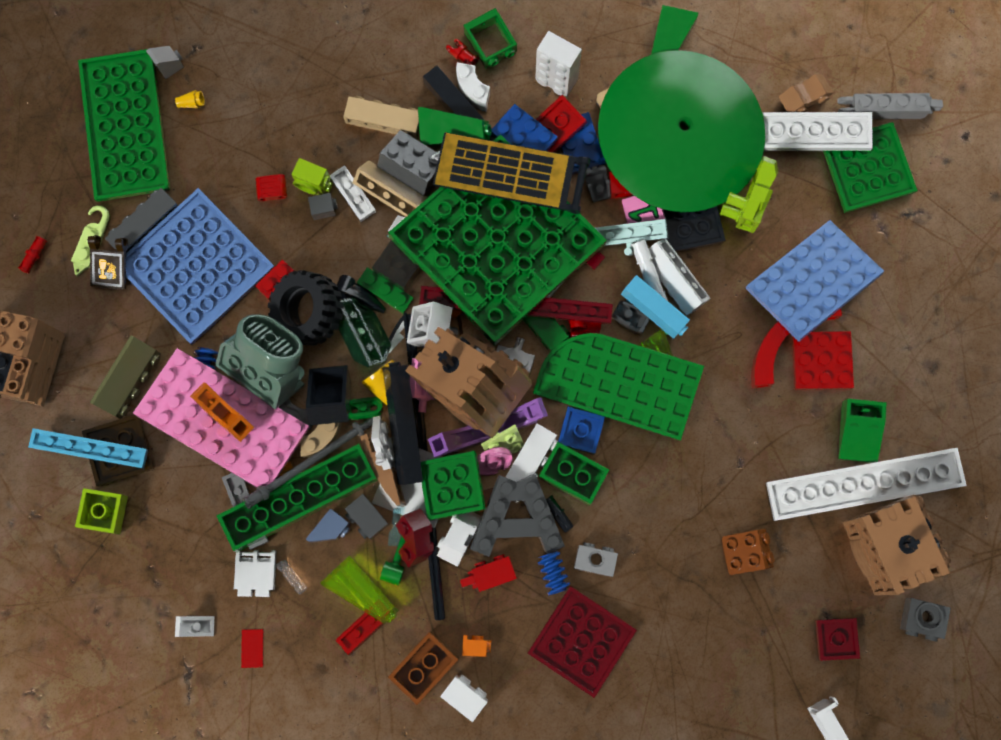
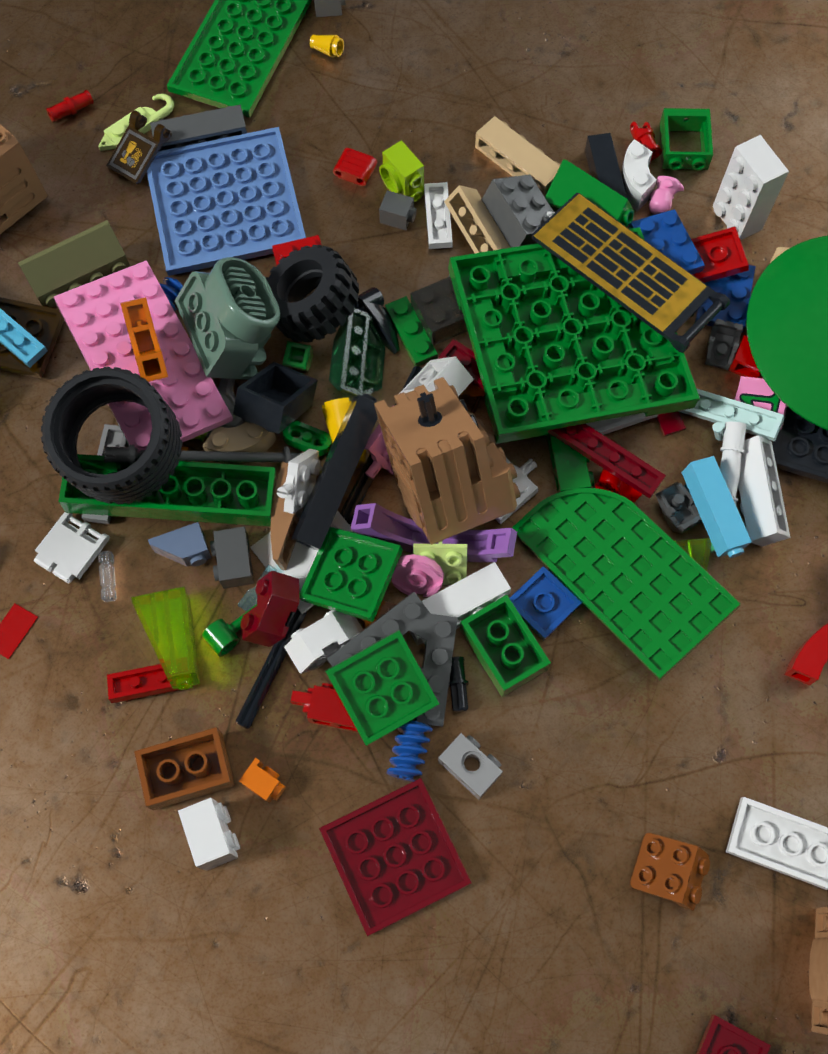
camera: 30 degrees right, 10 degrees down
white sticker [383,313,407,358] -> none
none -> black tyre [41,367,182,504]
none -> green brick [282,341,313,371]
none -> green plate [325,630,439,746]
none -> bright pink animal [649,176,684,215]

